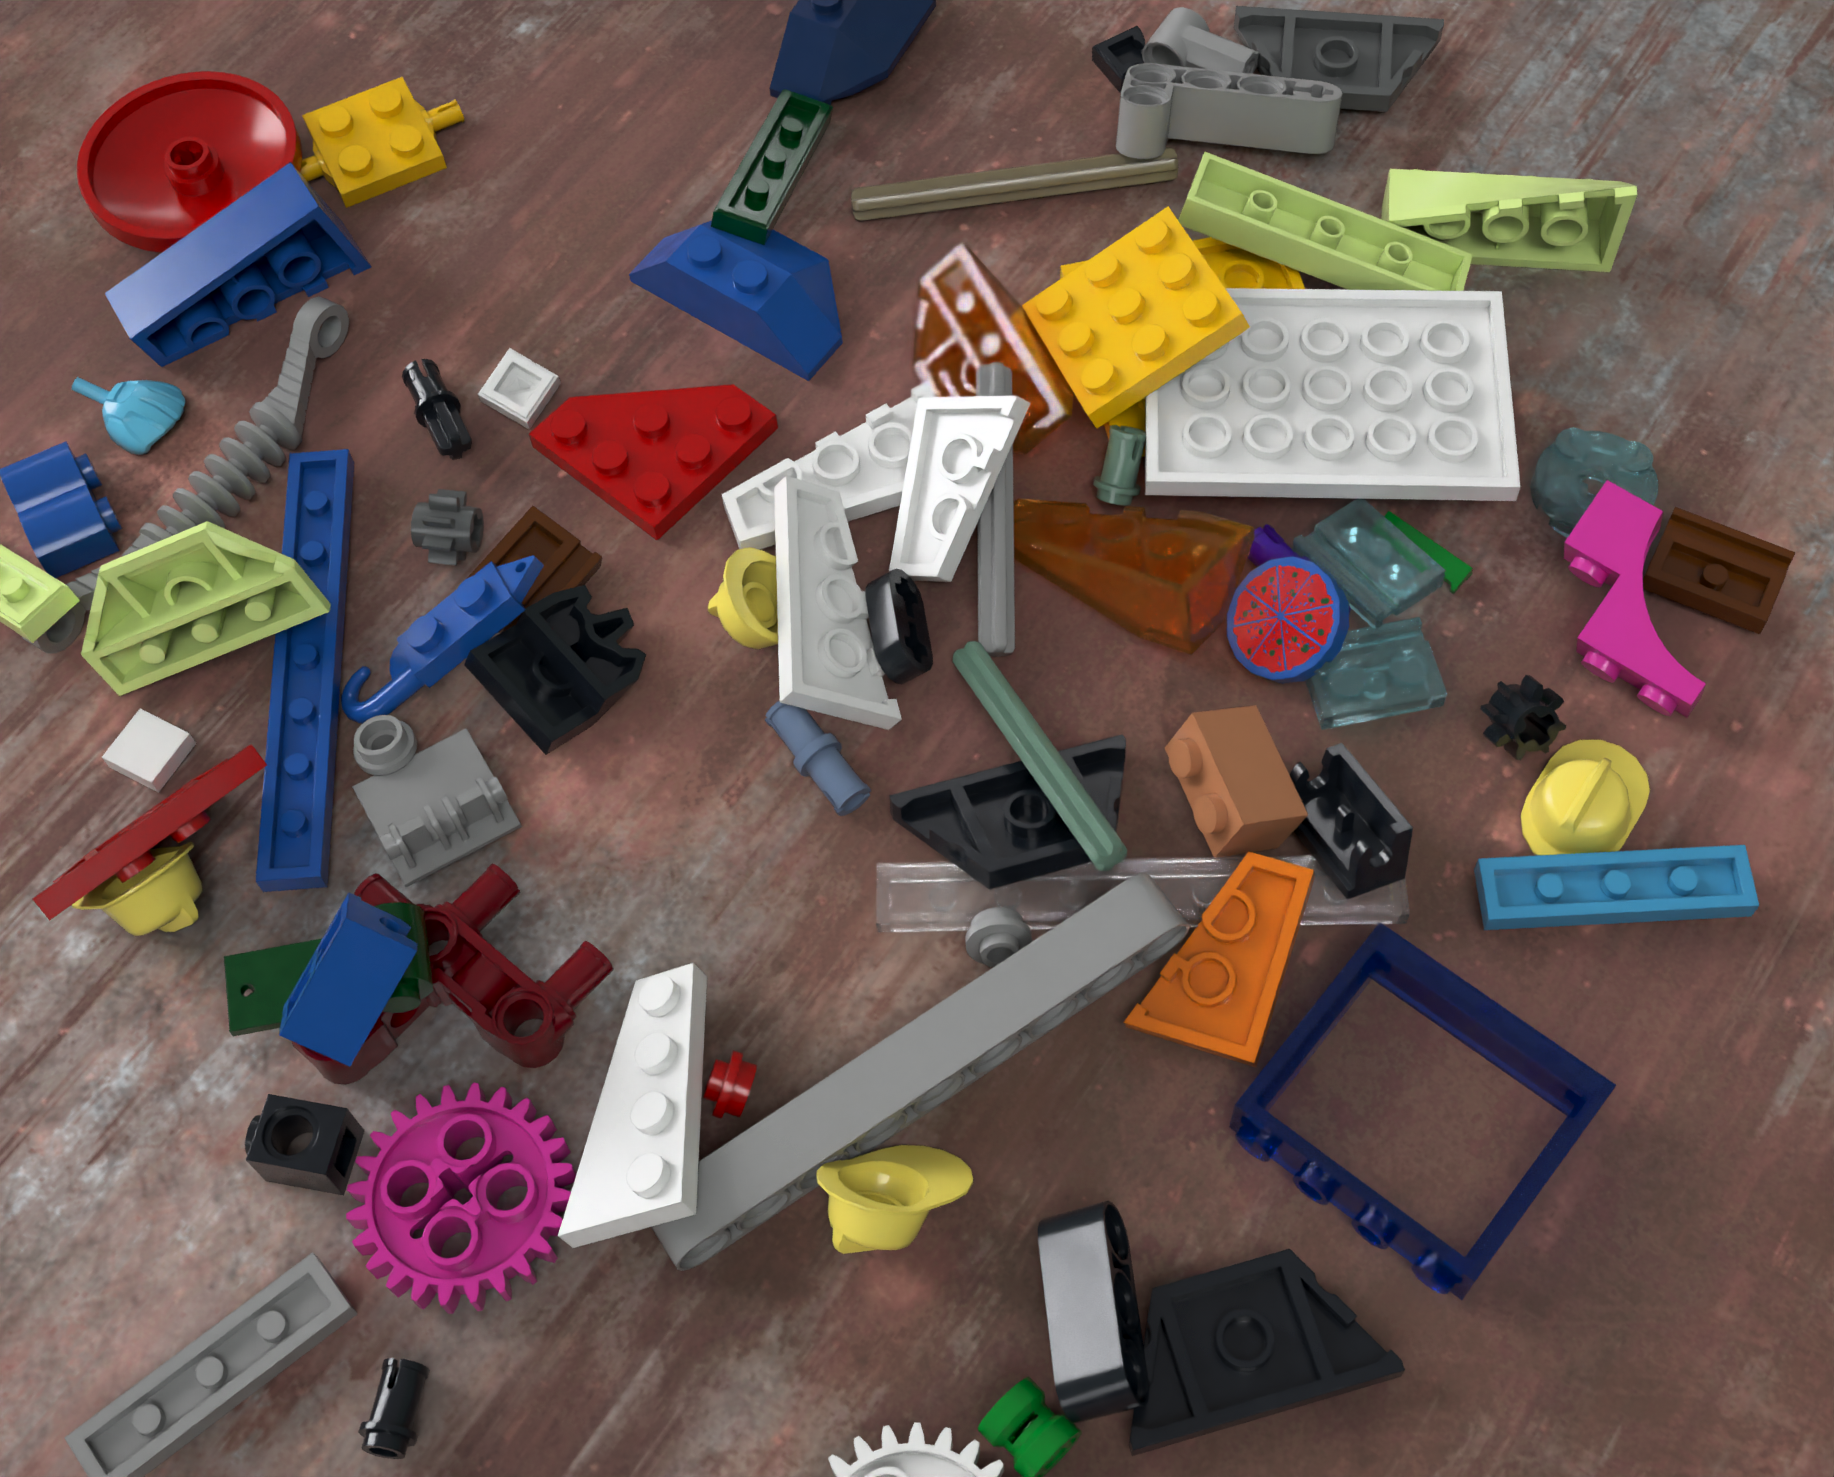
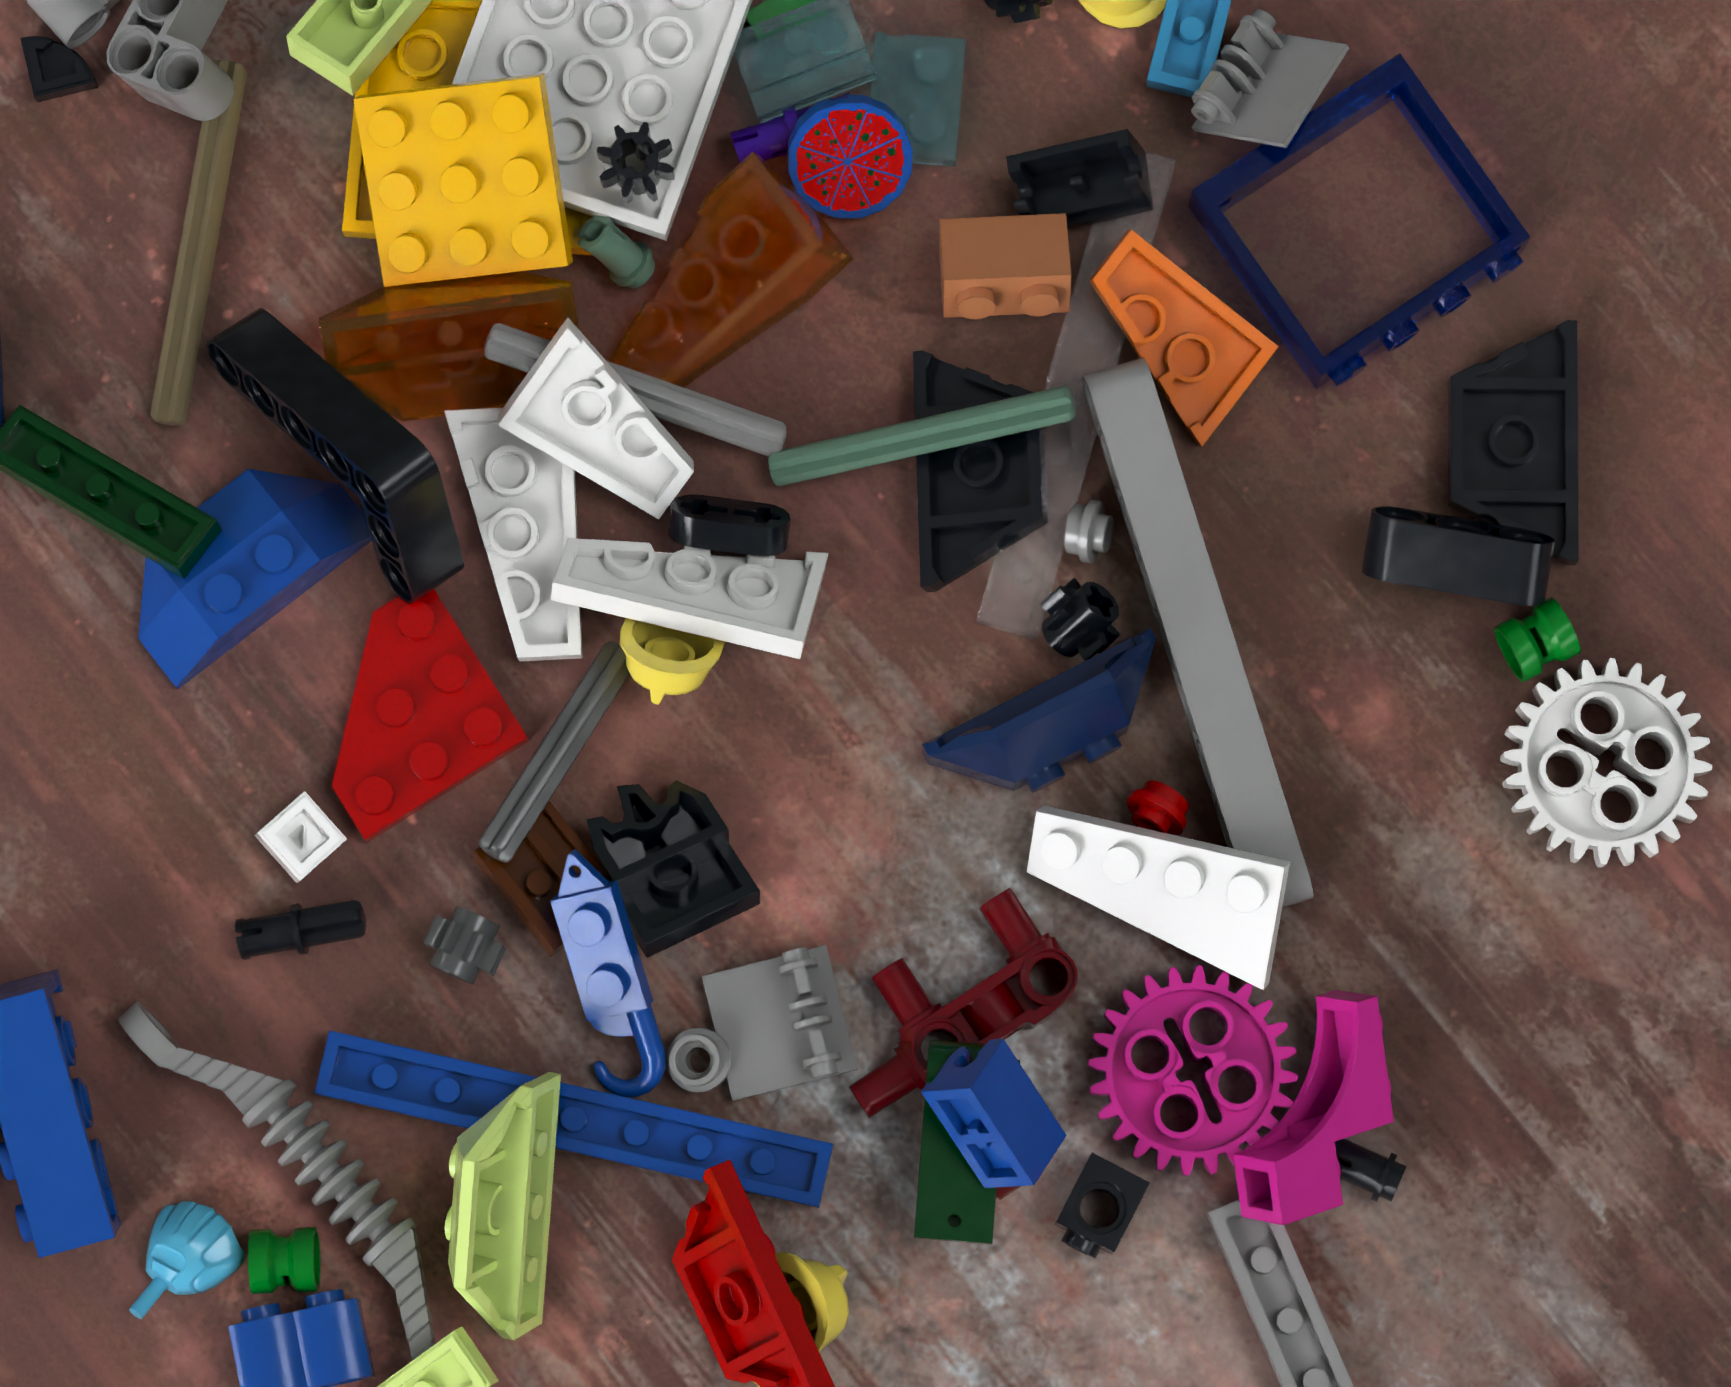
camera: 75 degrees left, 20 degrees up
white tile [102,708,196,793] -> none
sand blue pin [765,700,871,816] -> none
light yellow piece [816,1145,973,1254] -> none
none -> black beam [206,308,464,604]
none -> green wheel [248,1227,321,1294]
none -> dark grey axle [479,641,630,863]
none -> black gear [596,122,676,205]
none -> dark blue wedge [922,628,1156,793]
none -> black gear [1041,578,1120,661]
none -> light grey hinge [1191,9,1349,148]
none -> dark pink arch [1233,990,1394,1225]

